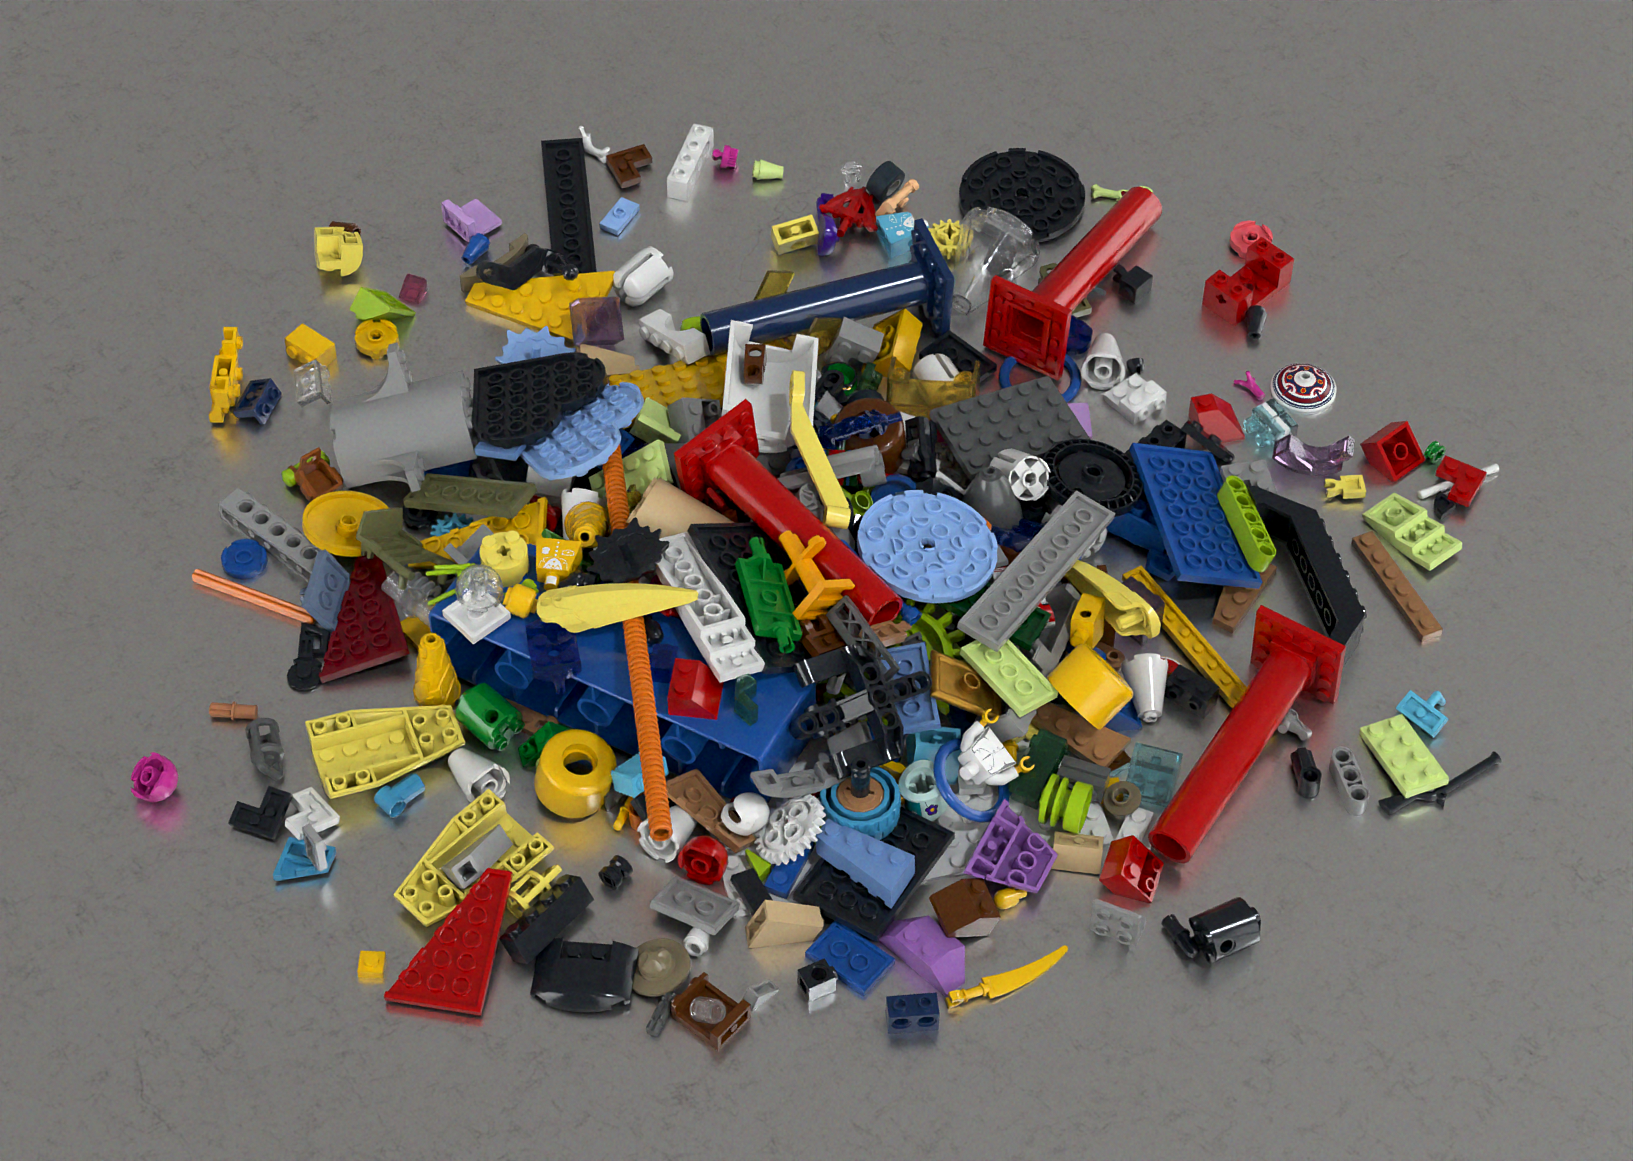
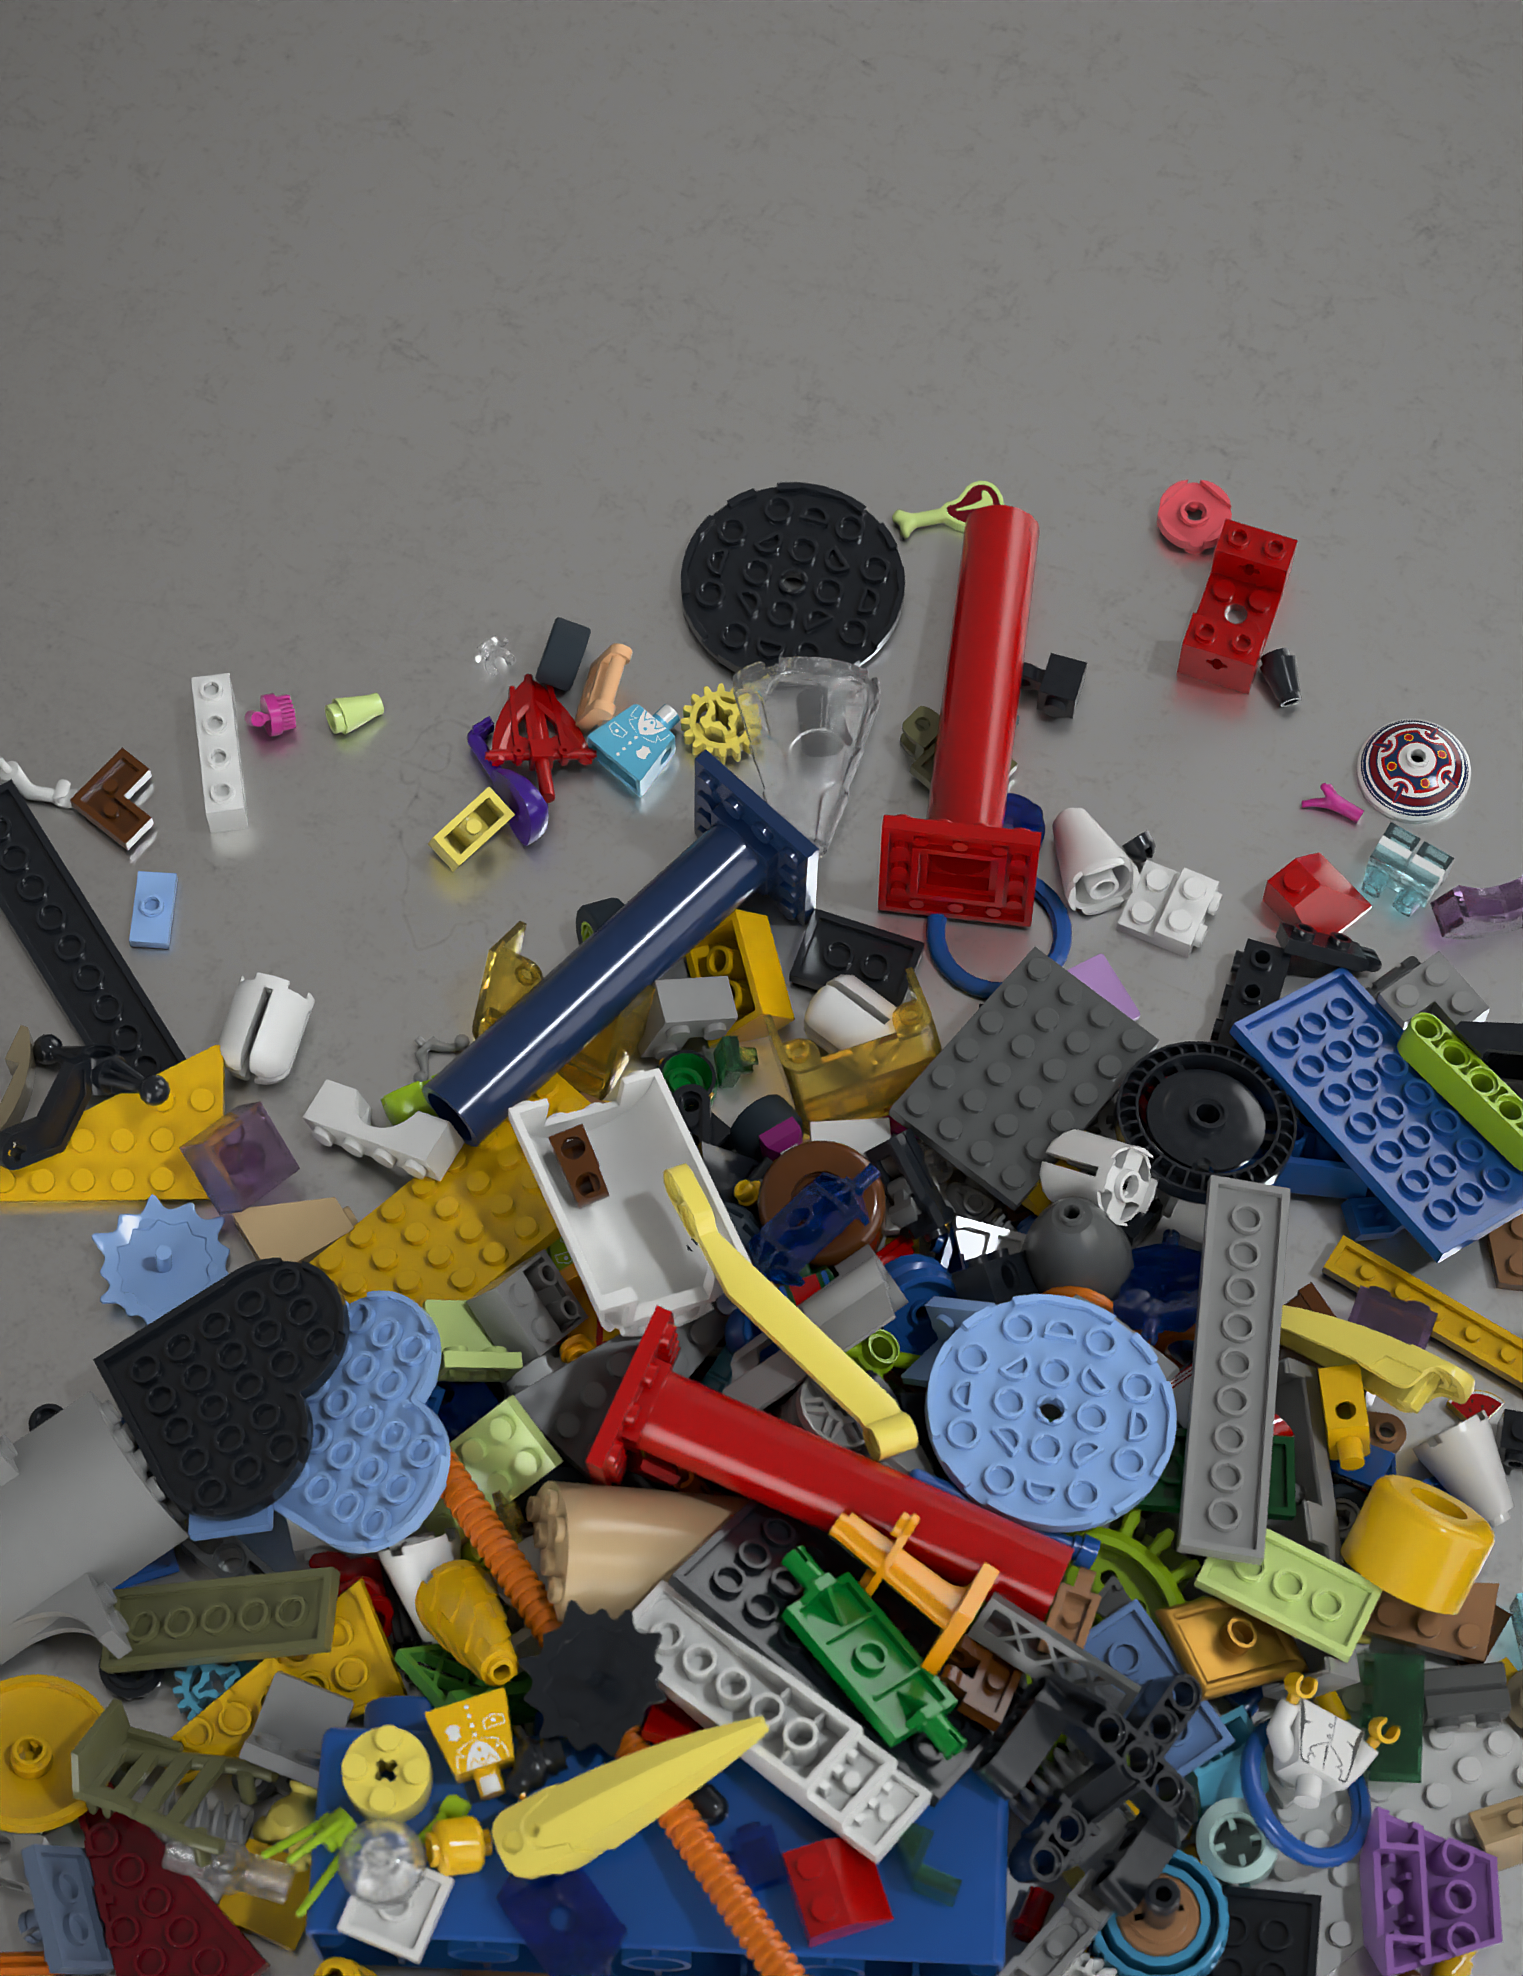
camera: 25 degrees left, 15 degrees up
lime wheel [1038,773,1093,834] -> none

